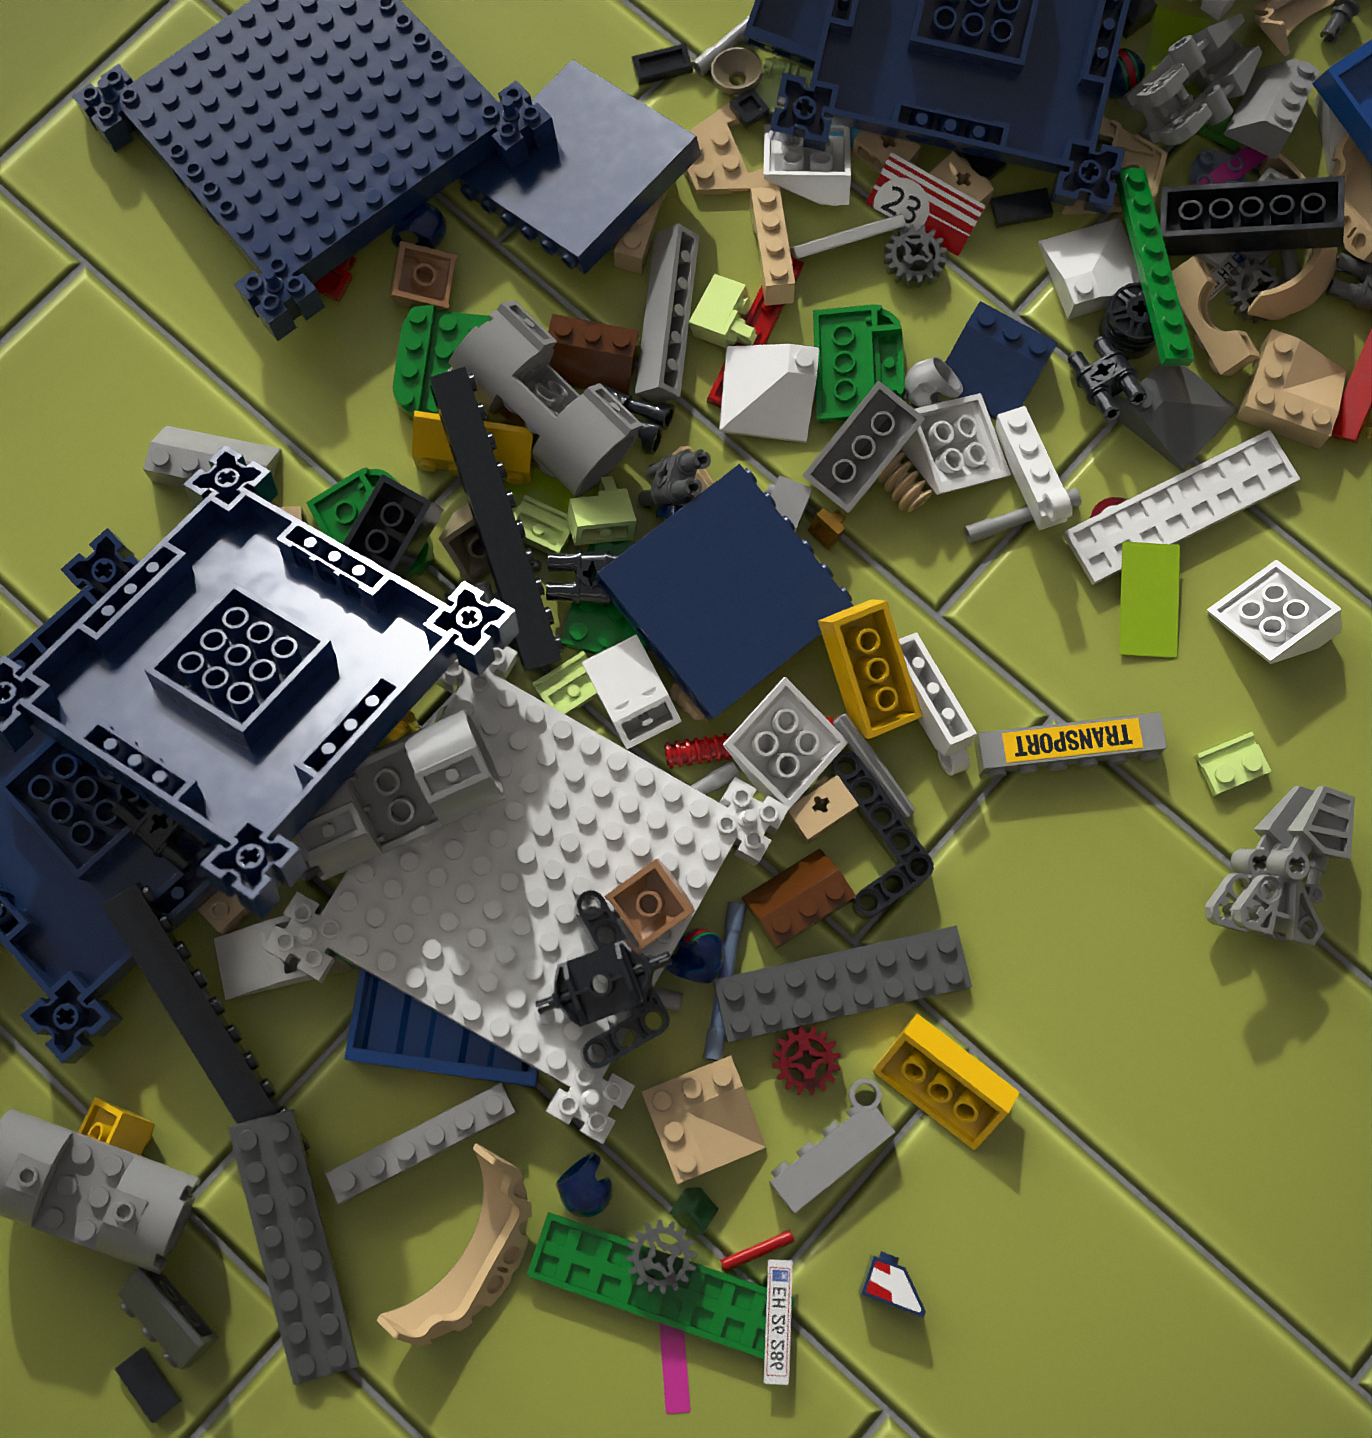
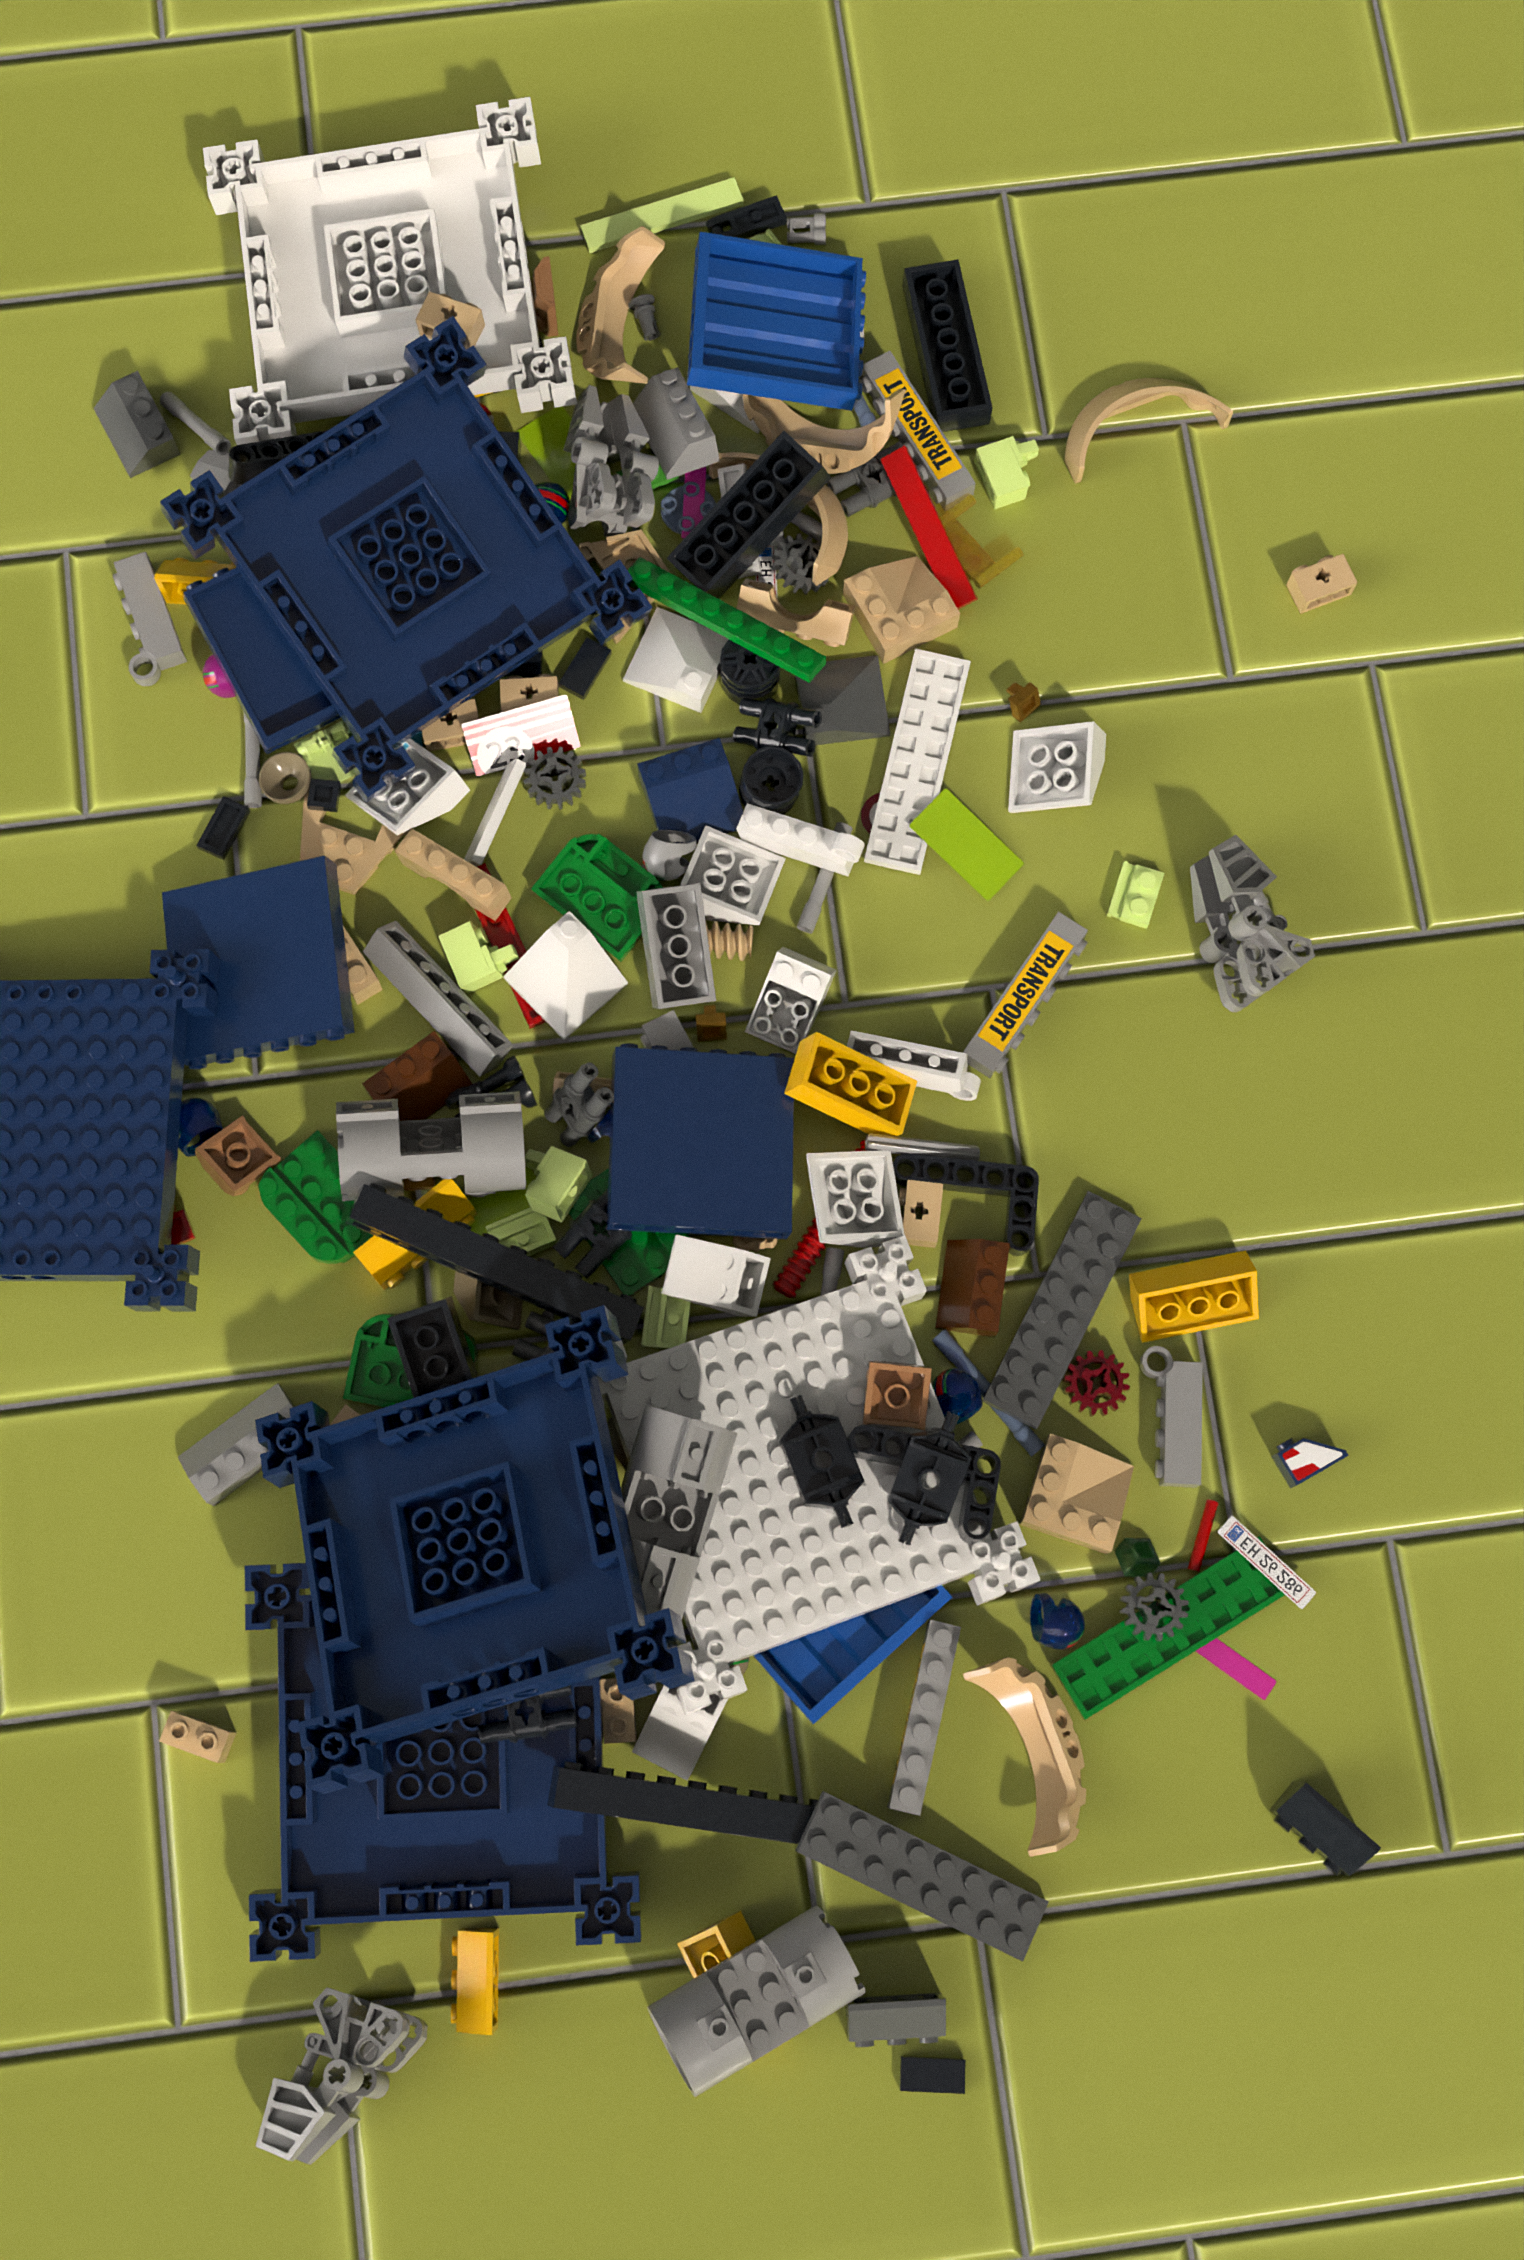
camera: 50 degrees left, 0 degrees up
none -> black wheel [739,746,804,815]
none -> white slope [745,947,836,1054]
none -> black plate [779,1395,864,1528]
none -> pearl gold tile [1006,682,1041,722]

